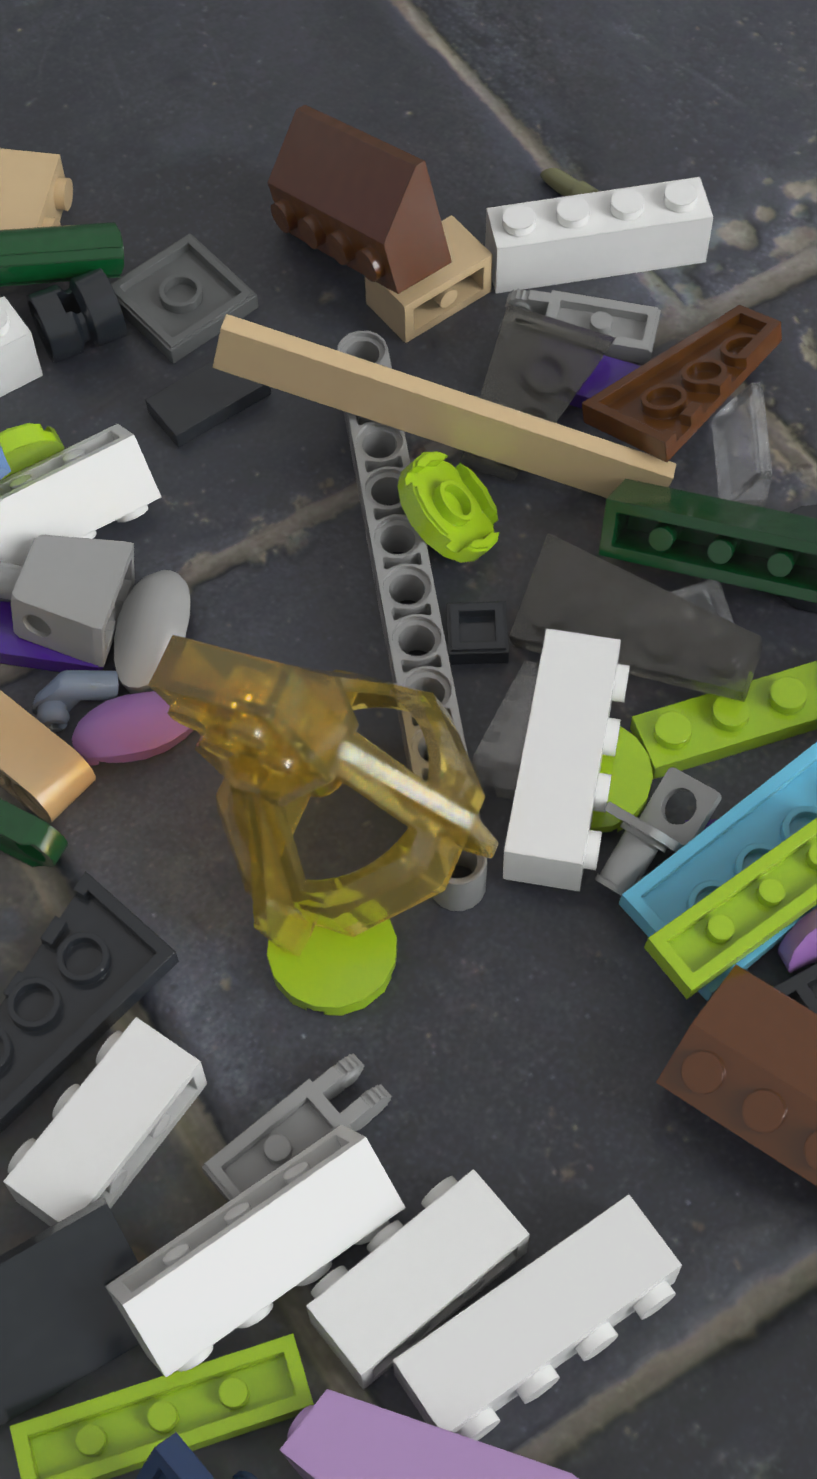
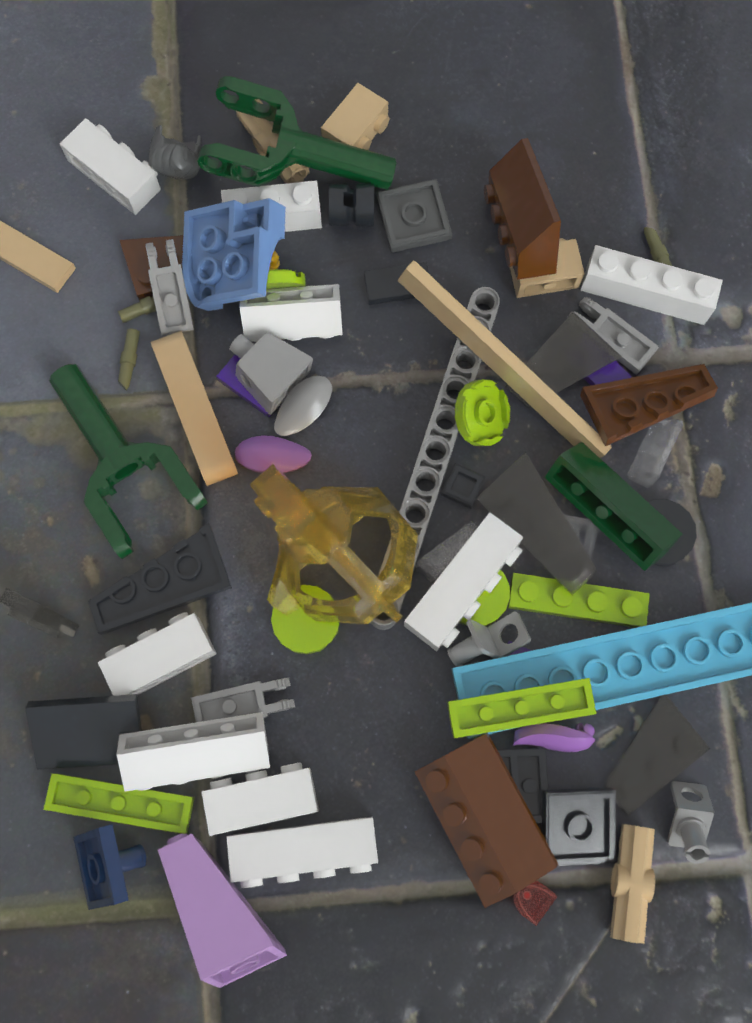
camera: 25 degrees right, 15 degrees up
sand blue arm [32,670,119,733] -> none

